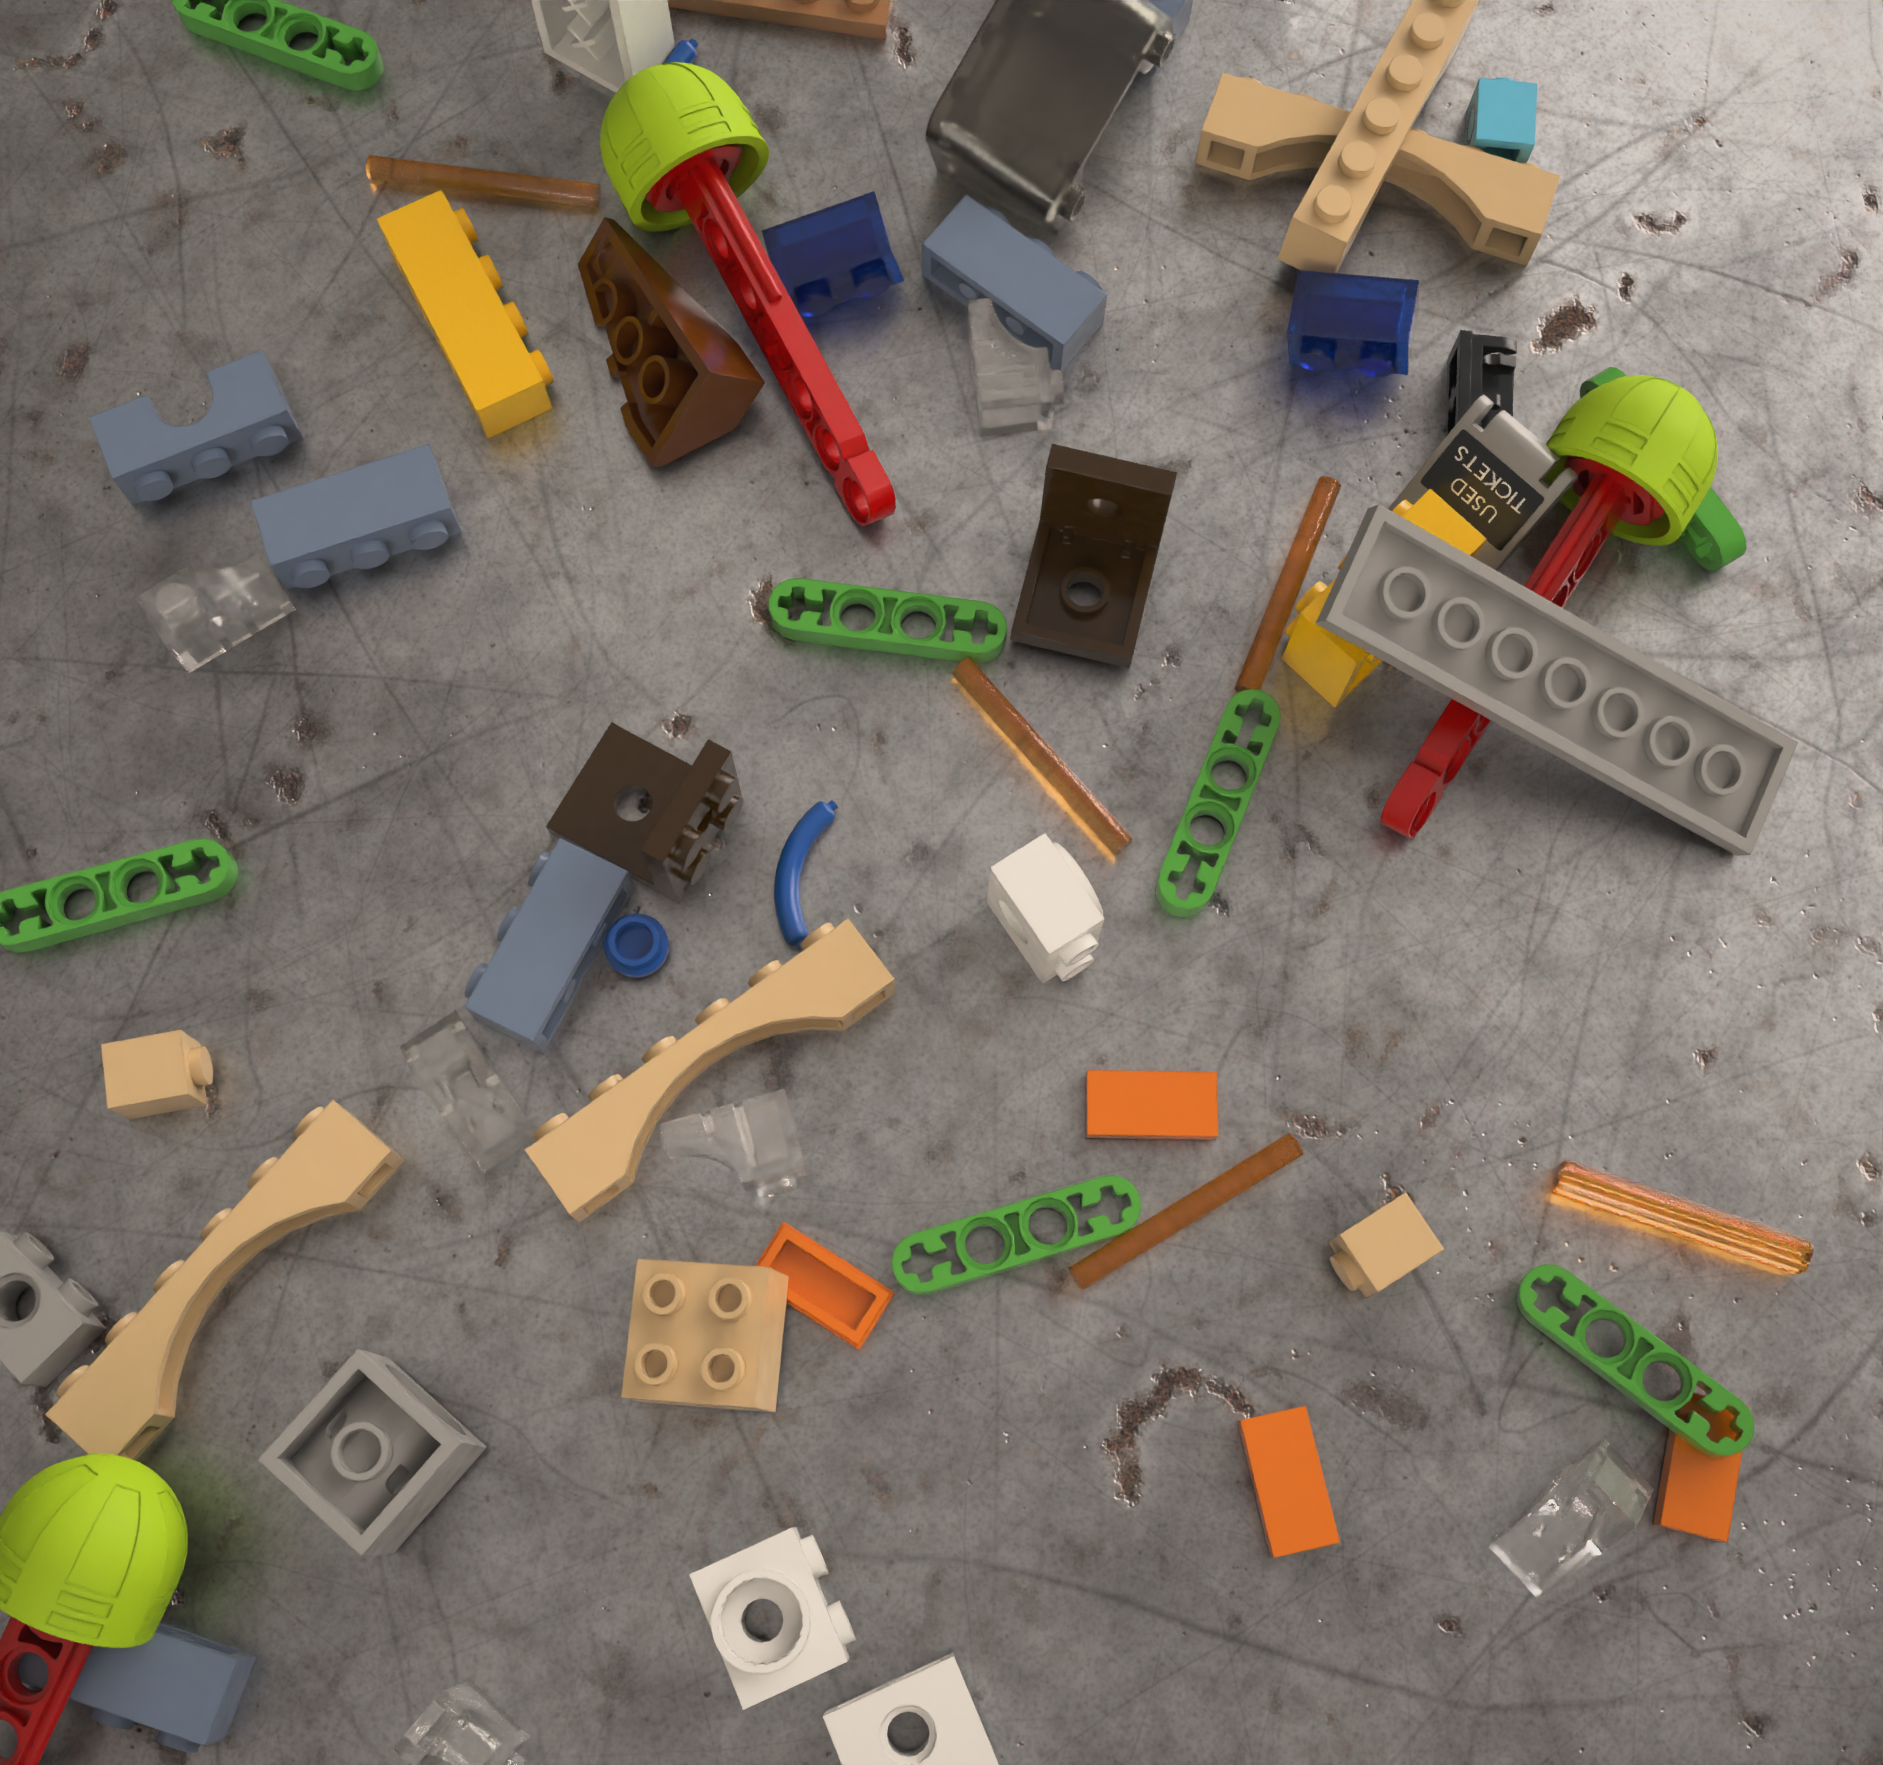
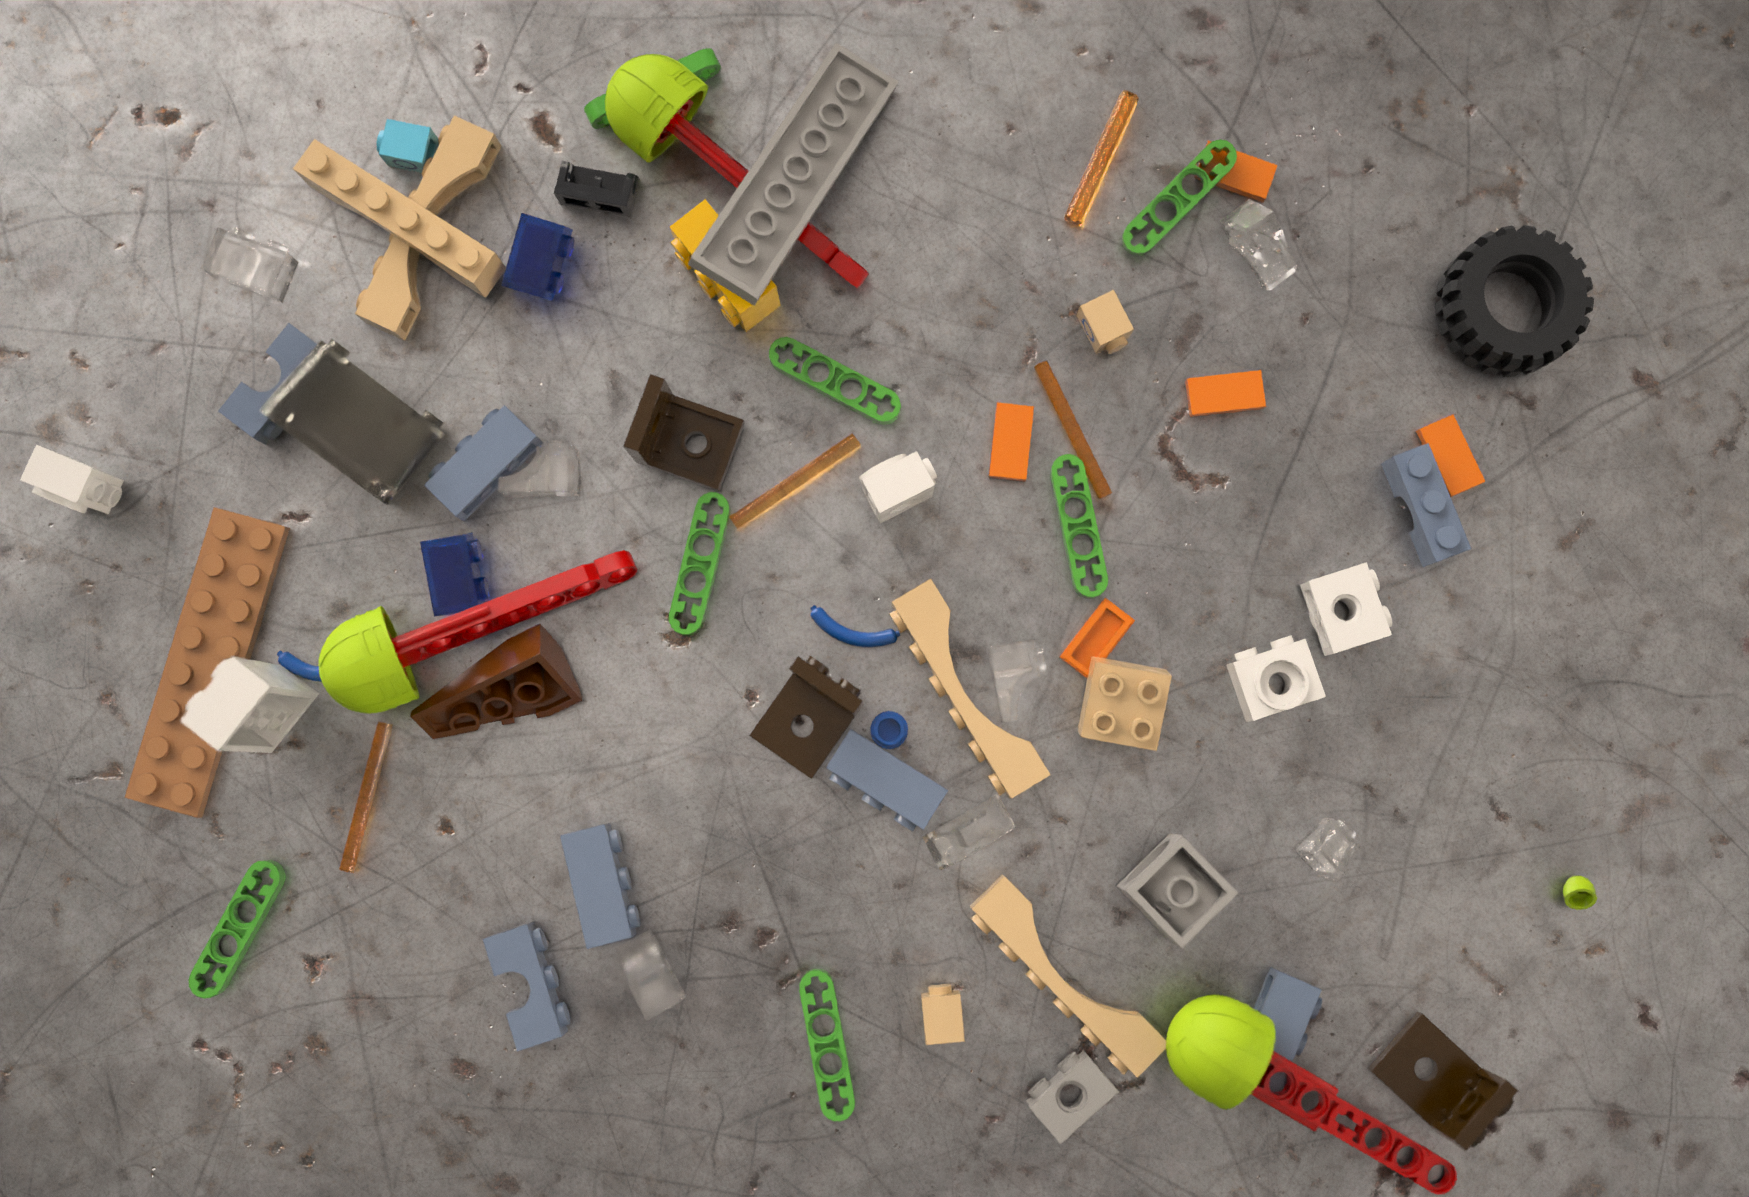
camera: 80 degrees left, 10 degrees up
yellow brick [377,190,554,439] -> none
clear orange bar [1235,476,1341,693] -> none
container [1388,395,1579,571] -> none

